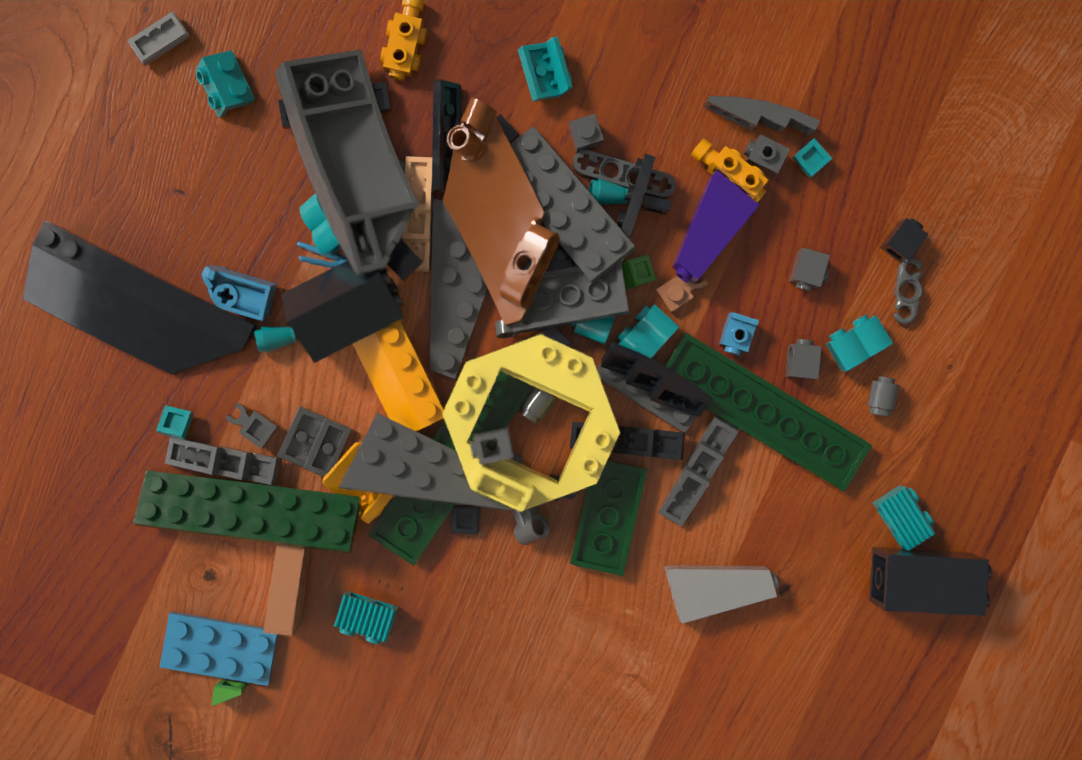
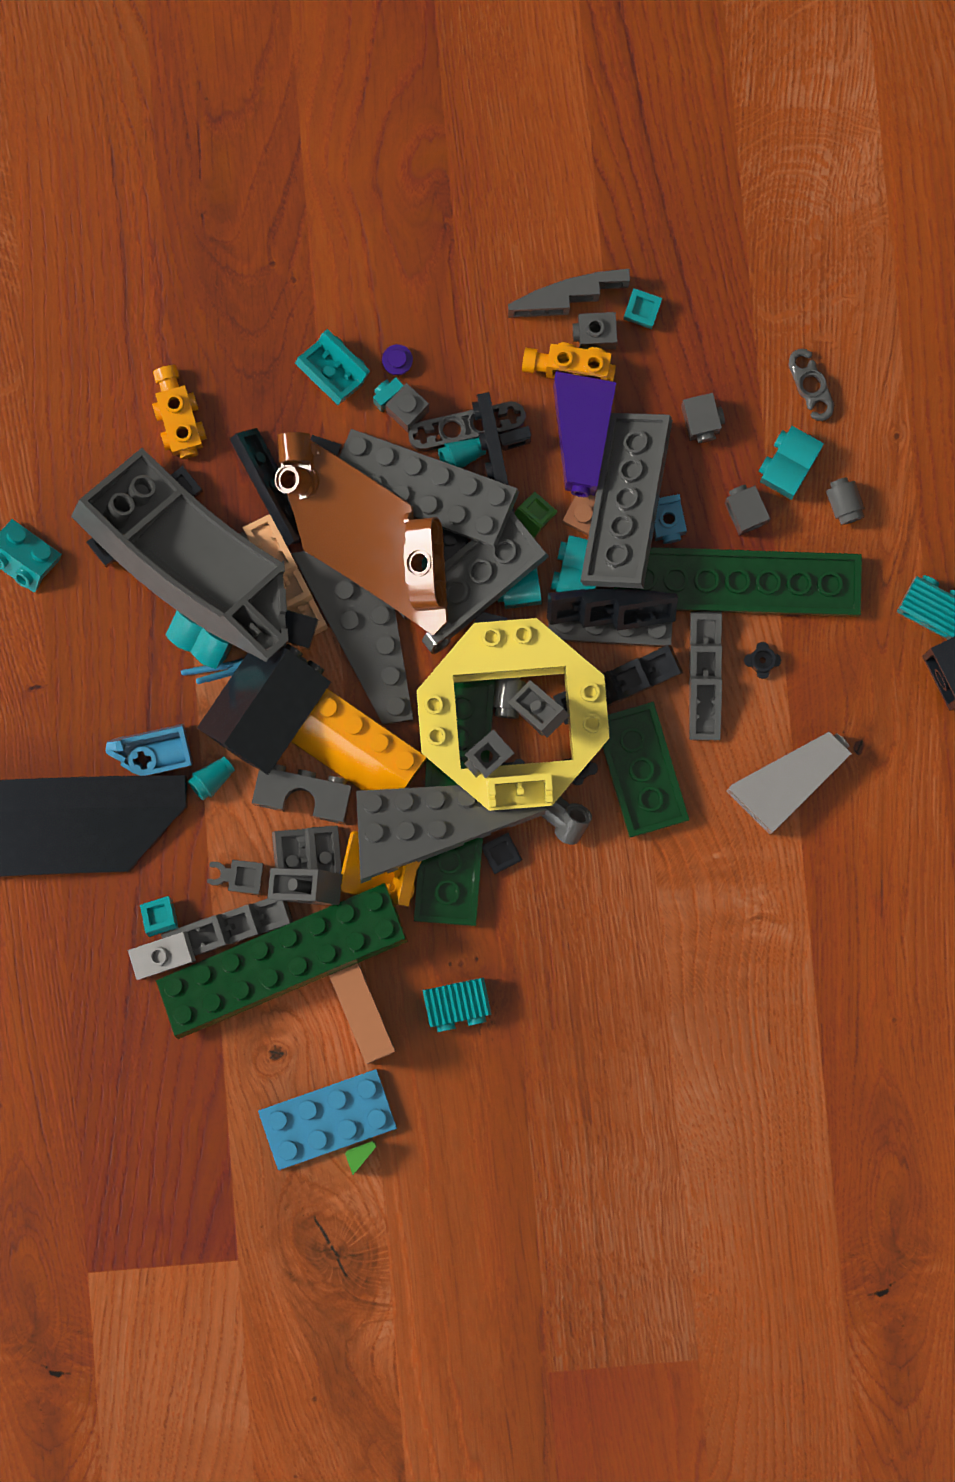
camera: 30 degrees left, 5 degrees down
black brick [880,218,928,263] -> none
none -> light grey plate [128,931,196,980]
none -> dark grey arch [252,764,352,824]
none -> dark grey slope [267,868,342,905]
none -> teal plate [373,378,404,412]
none -> dark purple plate [382,344,413,375]
none -> dark grey slope [508,680,570,738]
none -> dark grey plate [581,413,673,589]
none -> black plate [744,642,781,679]

